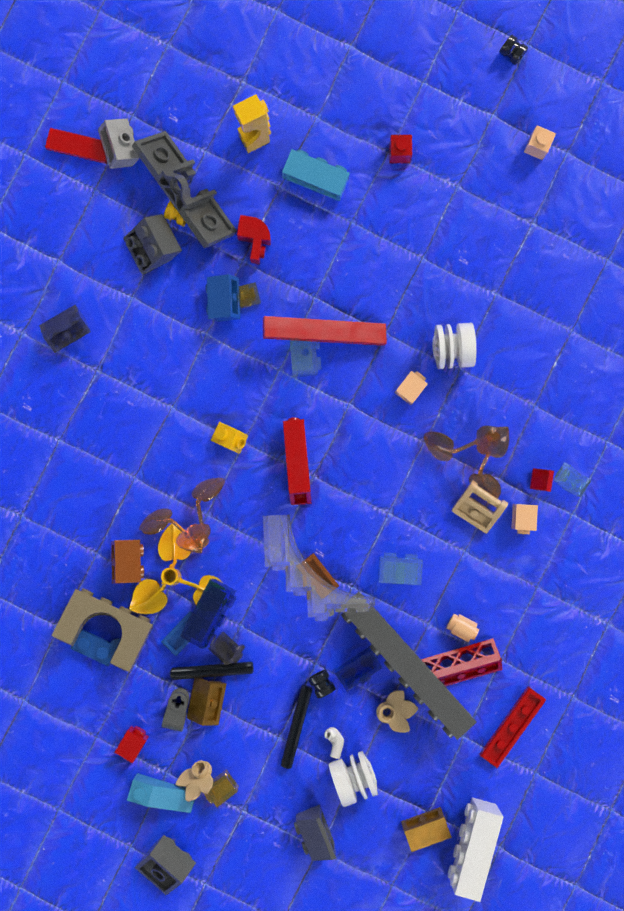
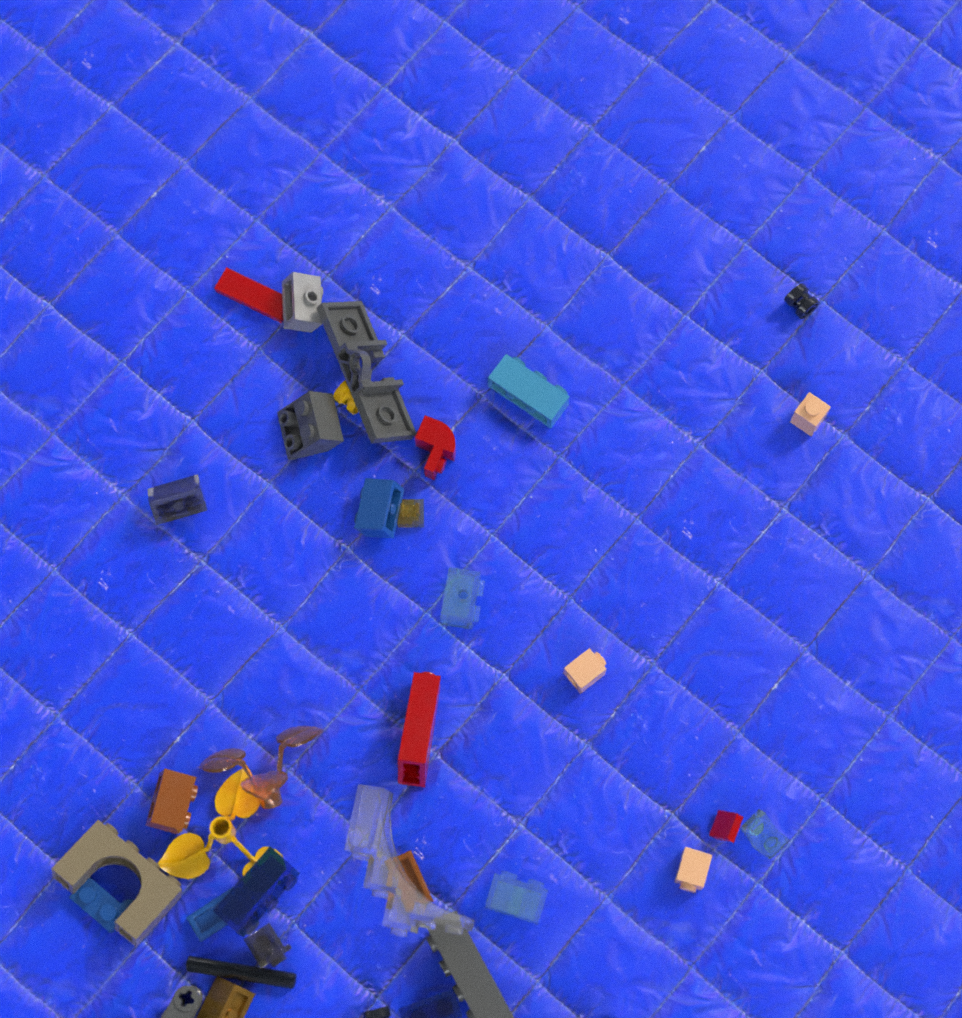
camera: 15 degrees right, 15 degrees down
yellow bracket [211,422,248,454] -> none
yellow arch [233,94,271,153] -> none
tile [262,316,387,346] -> none
red brick [389,135,412,163] -> none
plant [424,426,509,500] -> none
white wheel [432,323,476,369] -> none
light nougat brick [446,614,479,642] -> none
tan plate [451,480,508,534] -> none

